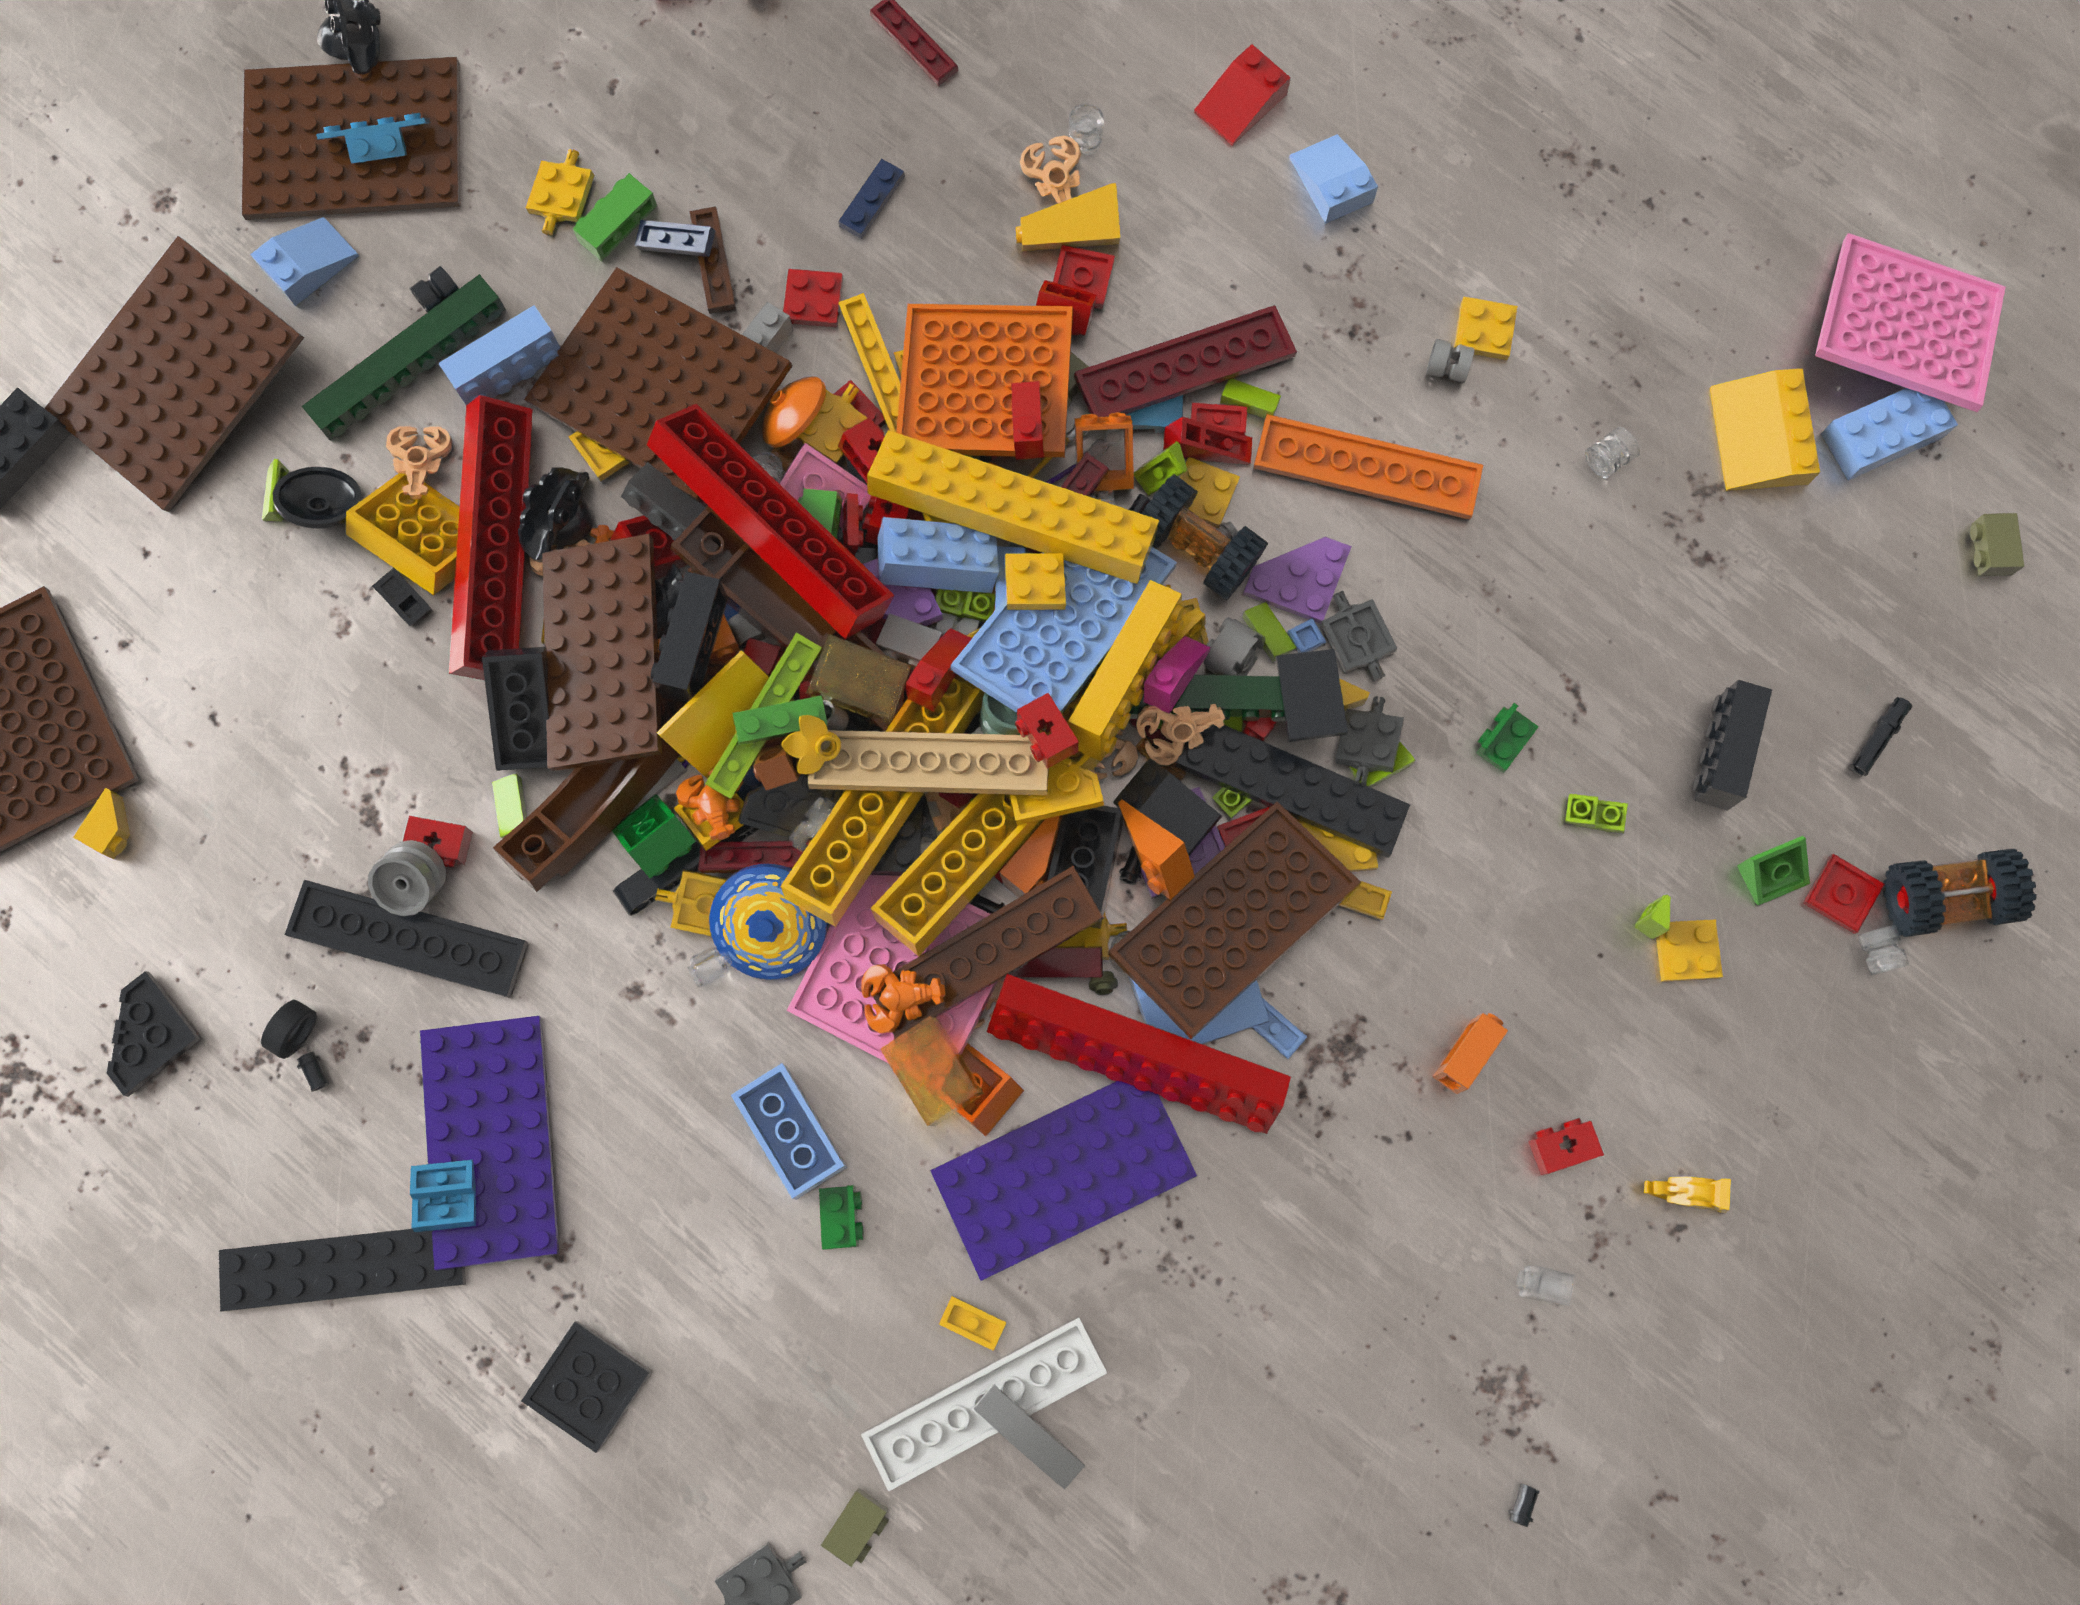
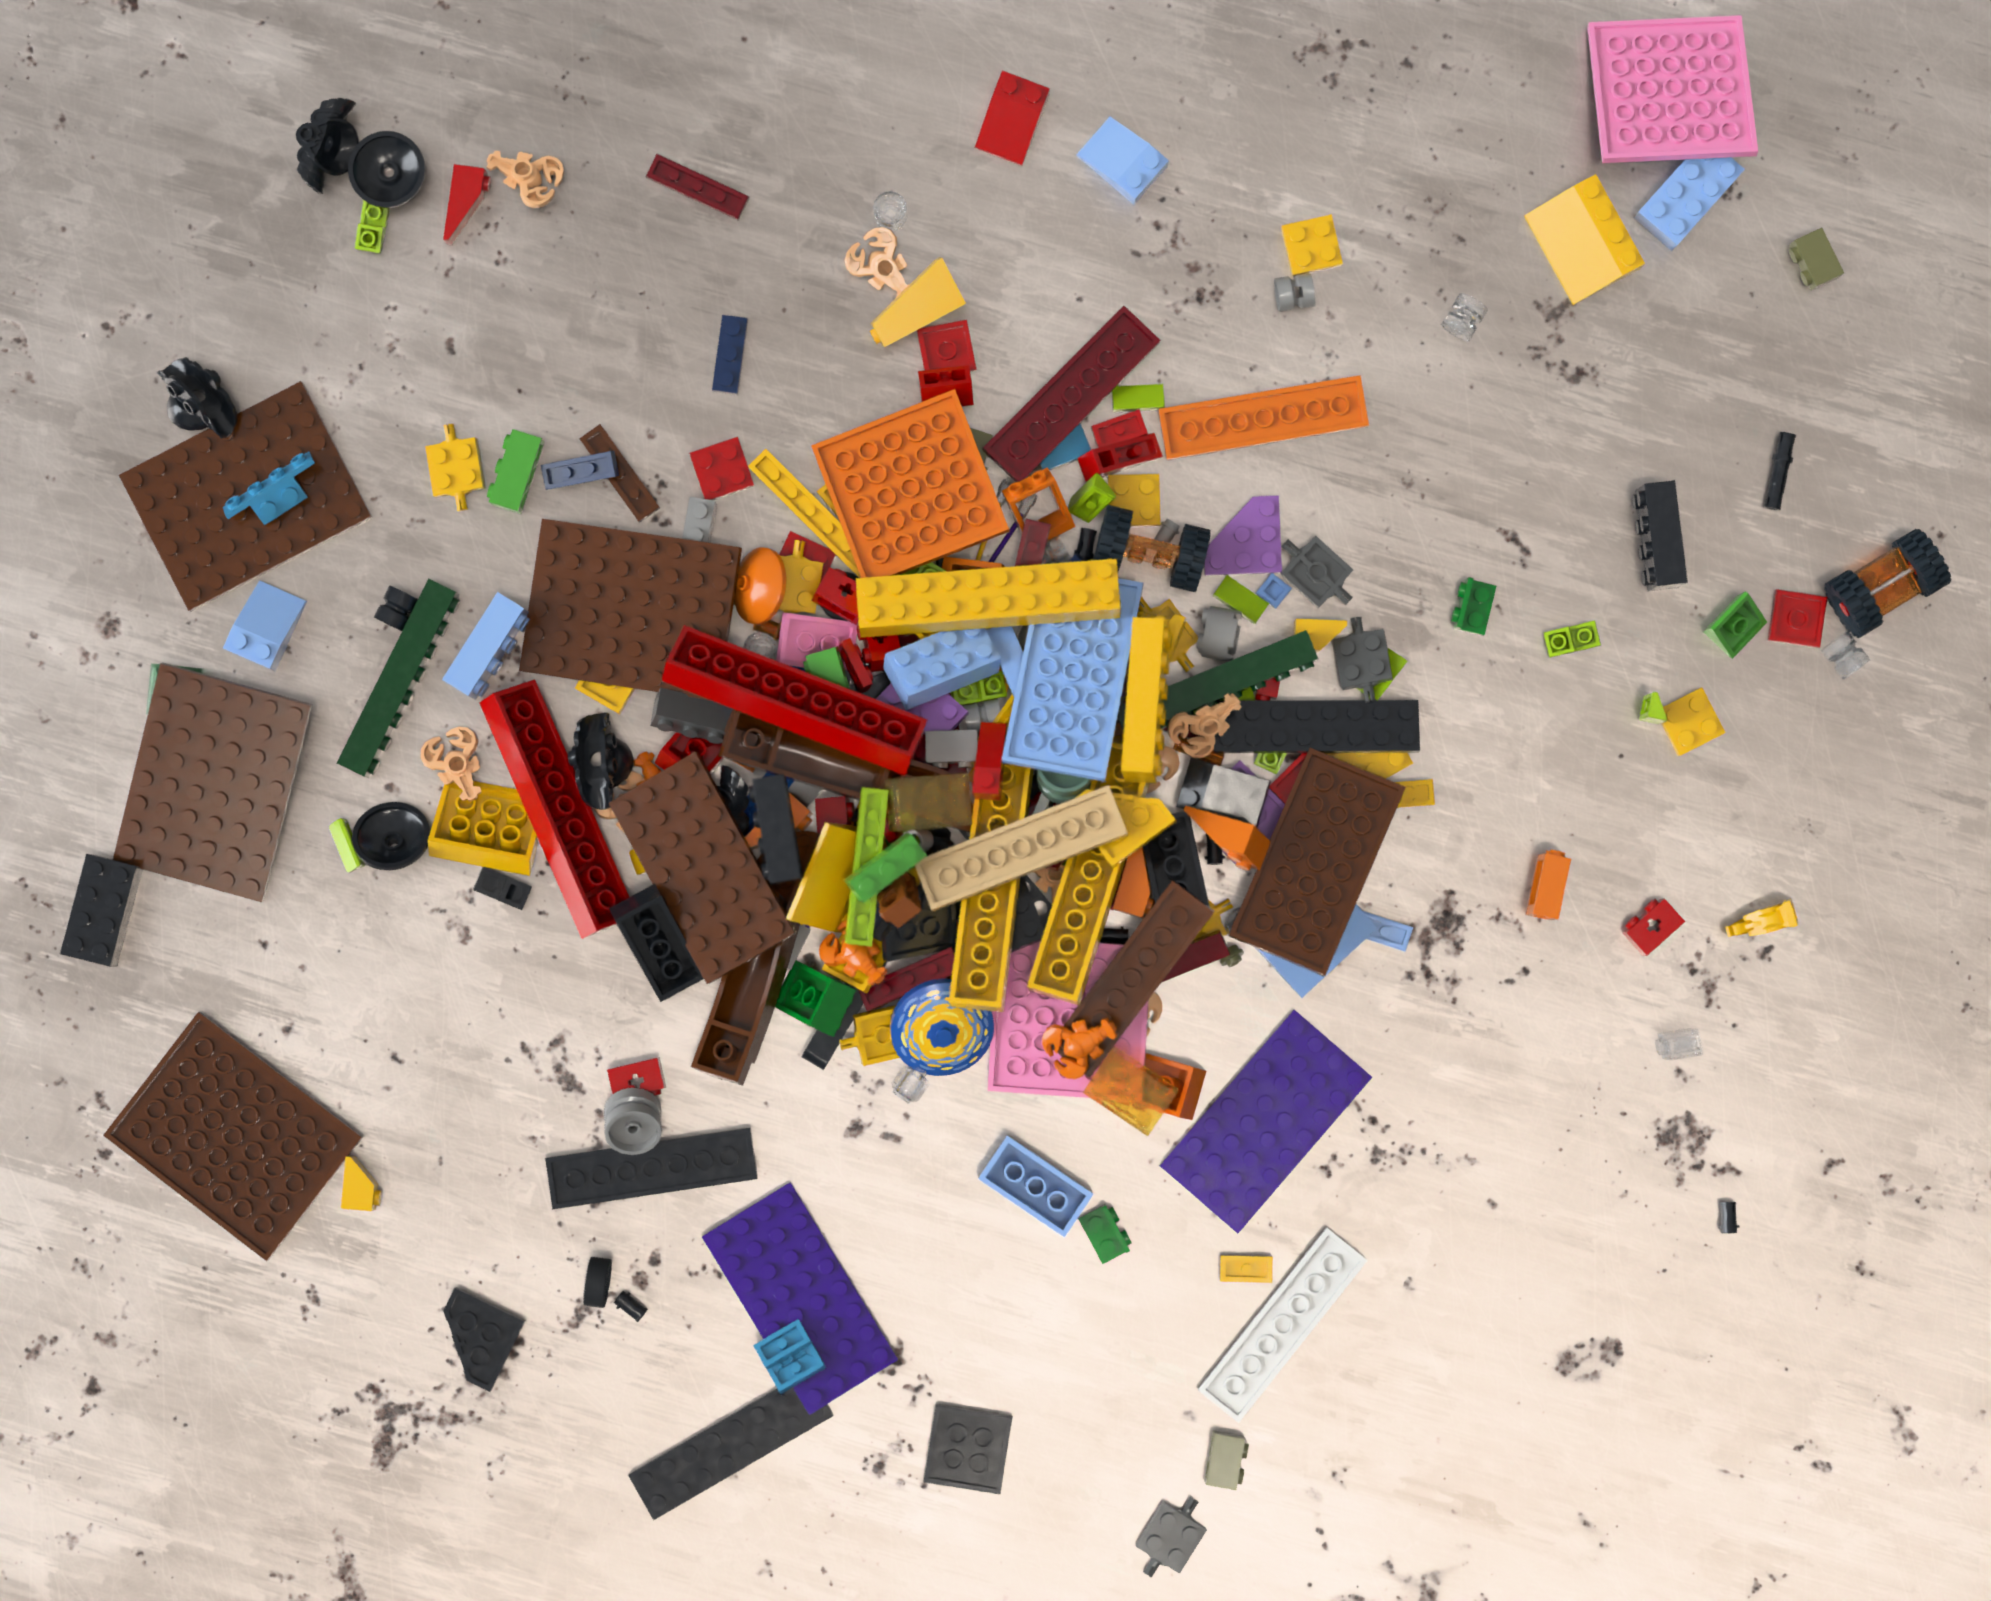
camera: 25 degrees left, 10 degrees up
slope [492,774,527,838] -> none
yellow plate [781,715,841,774] -> none
clear plate [788,797,835,852] -> none
light grey slope [973,1384,1085,1490] -> none
red brick [986,974,1291,1134] -> none
yellow plate [1005,553,1066,610] -> none
red slope [1011,381,1044,460] -> none
red brick [1015,693,1079,769] -> none
dark pink slope [1143,636,1210,714] -> none
black tile [1276,649,1348,742] -> none

